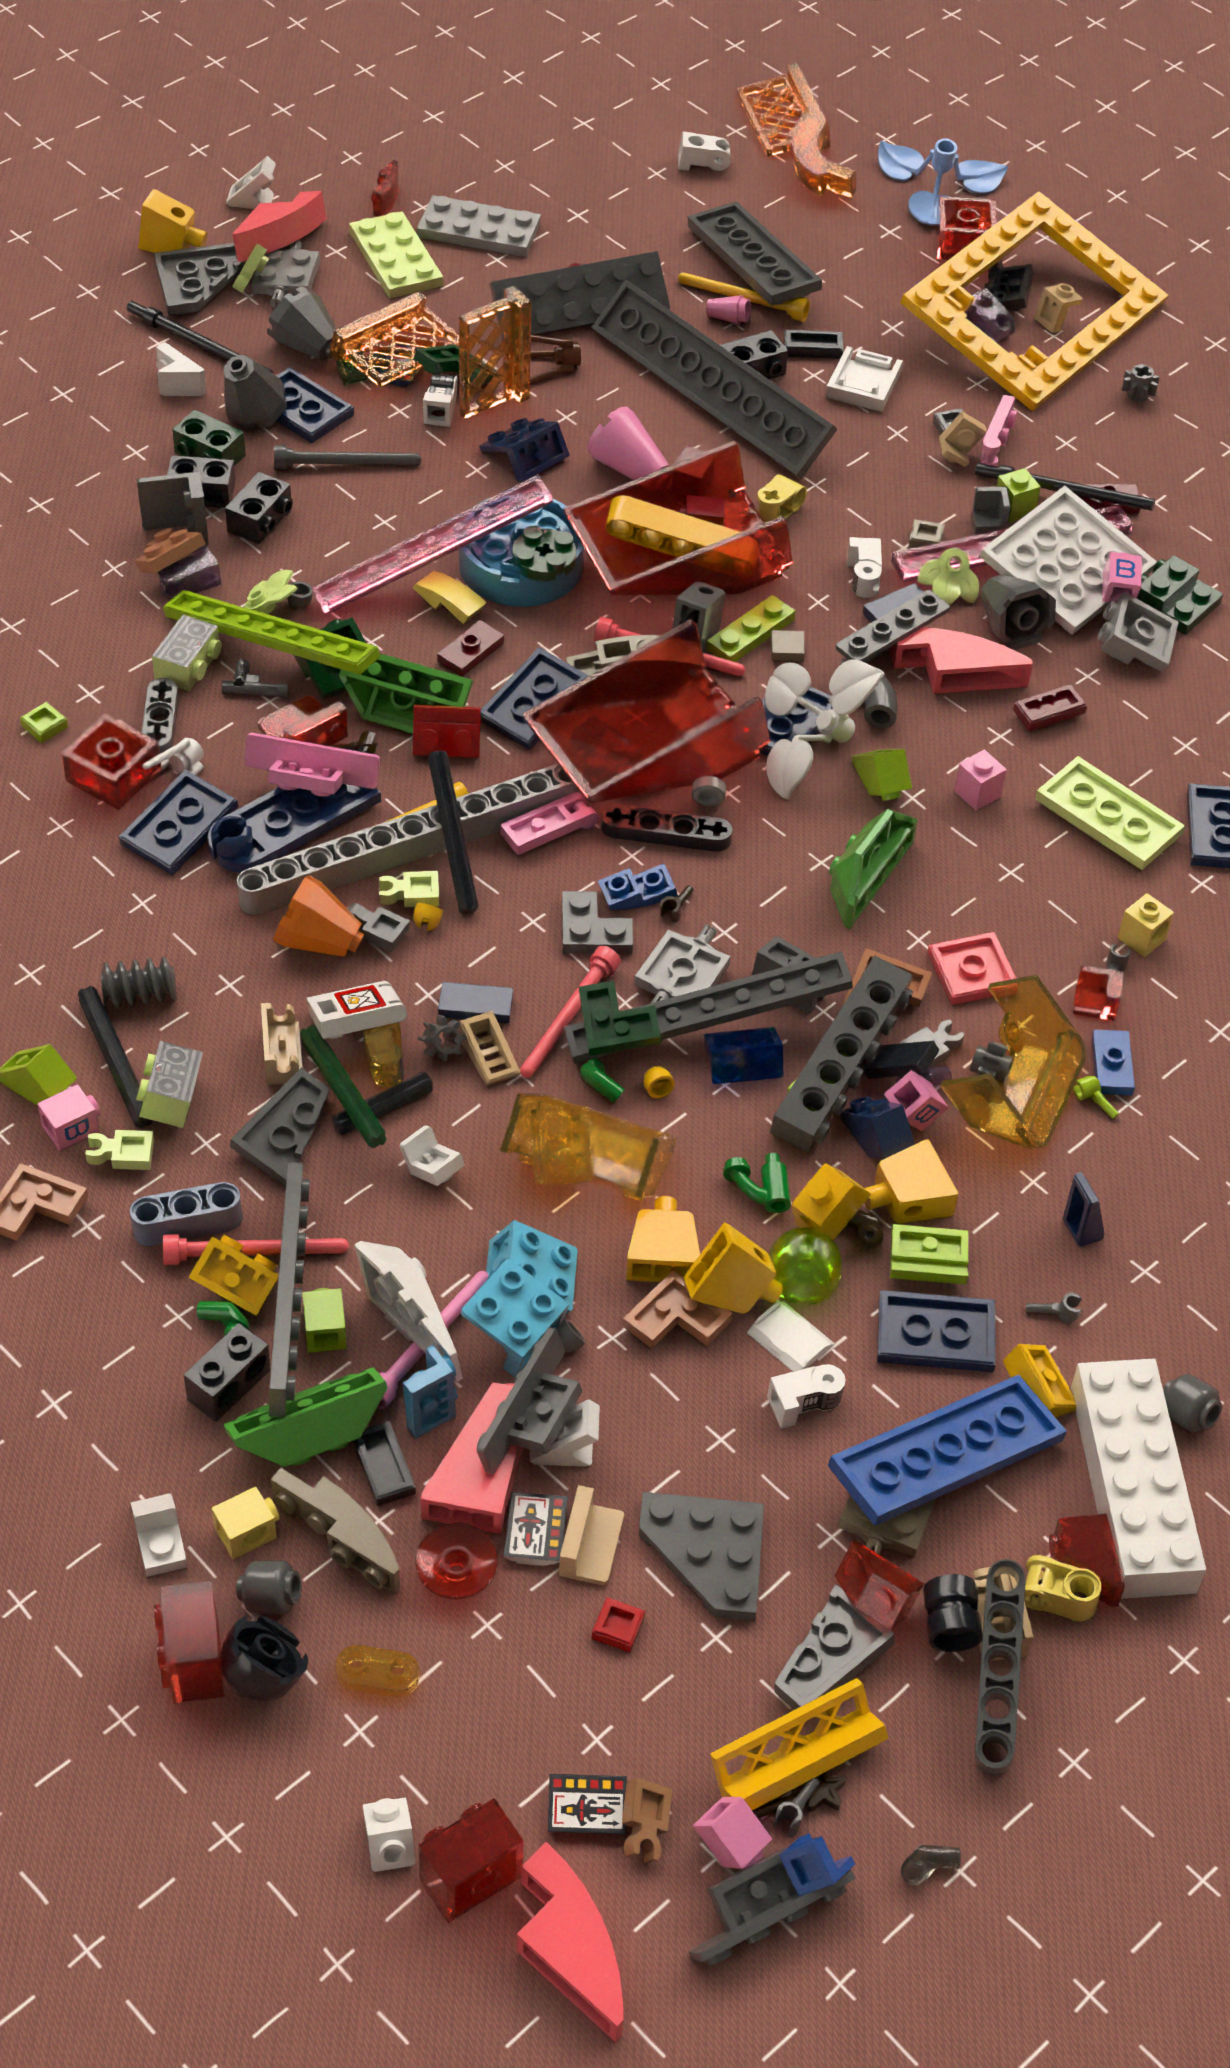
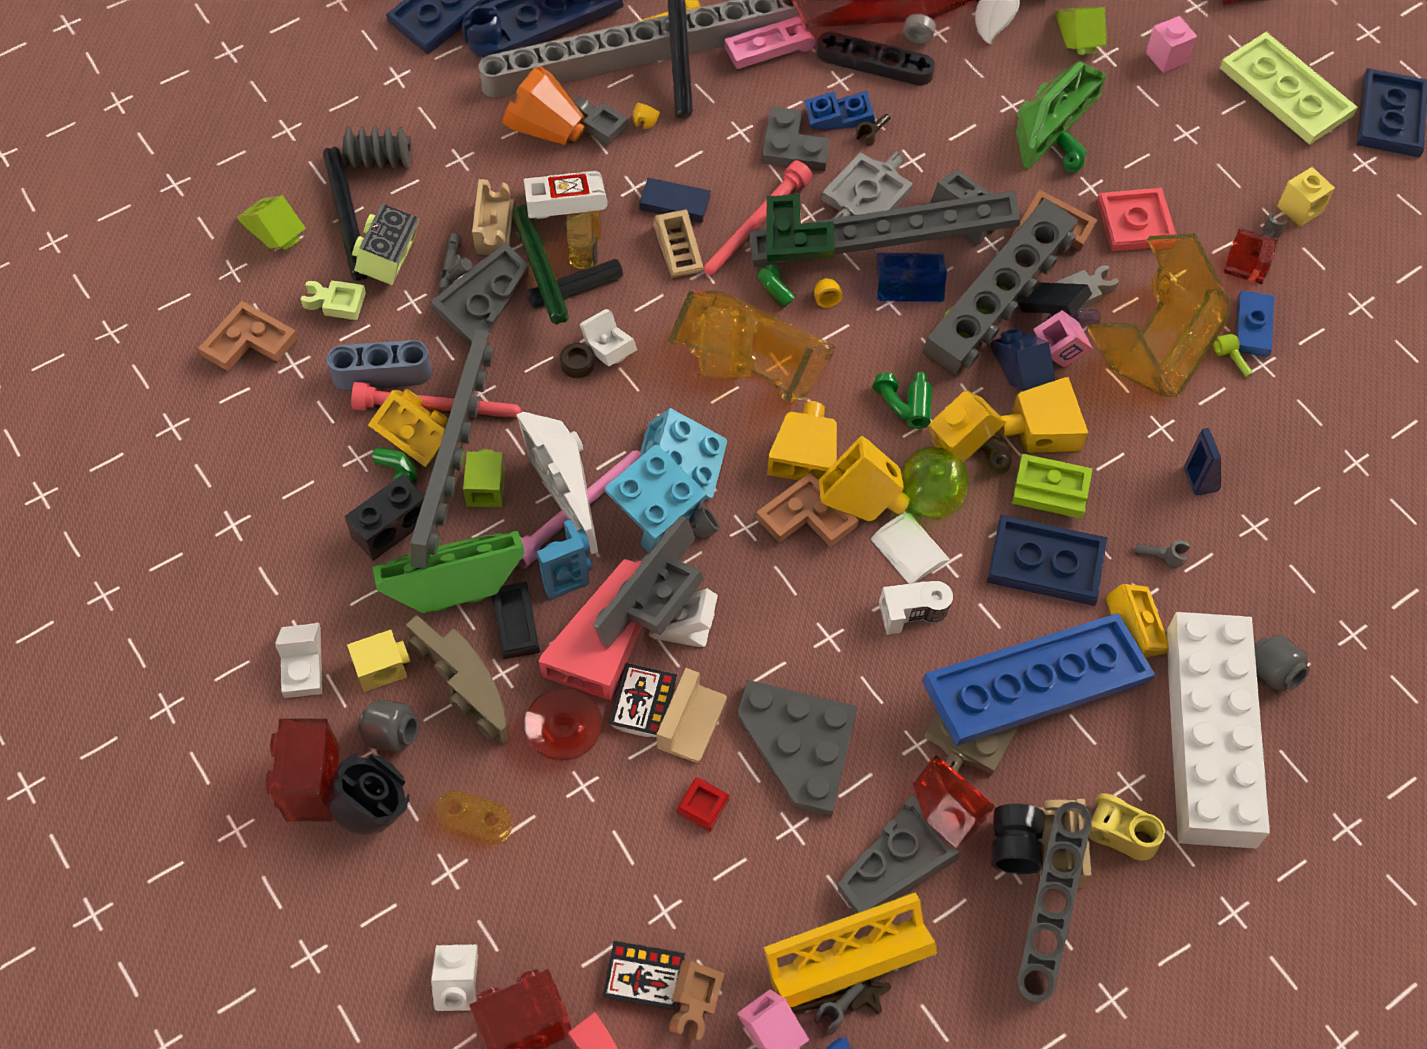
camera: 10 degrees right, 10 degrees up
bright pink brick [38,1084,101,1151] -> none
yellowish green plate [379,871,439,907] -> none
dark grey gear [418,1015,466,1062] -> none
dark grey gear [970,1041,1014,1088] -> none
clear red slope [1049,1513,1125,1607] -> none
none -> dark grey hose [438,233,472,293]
none -> dark brown tile [560,343,595,378]
none -> green arm [1056,131,1087,173]

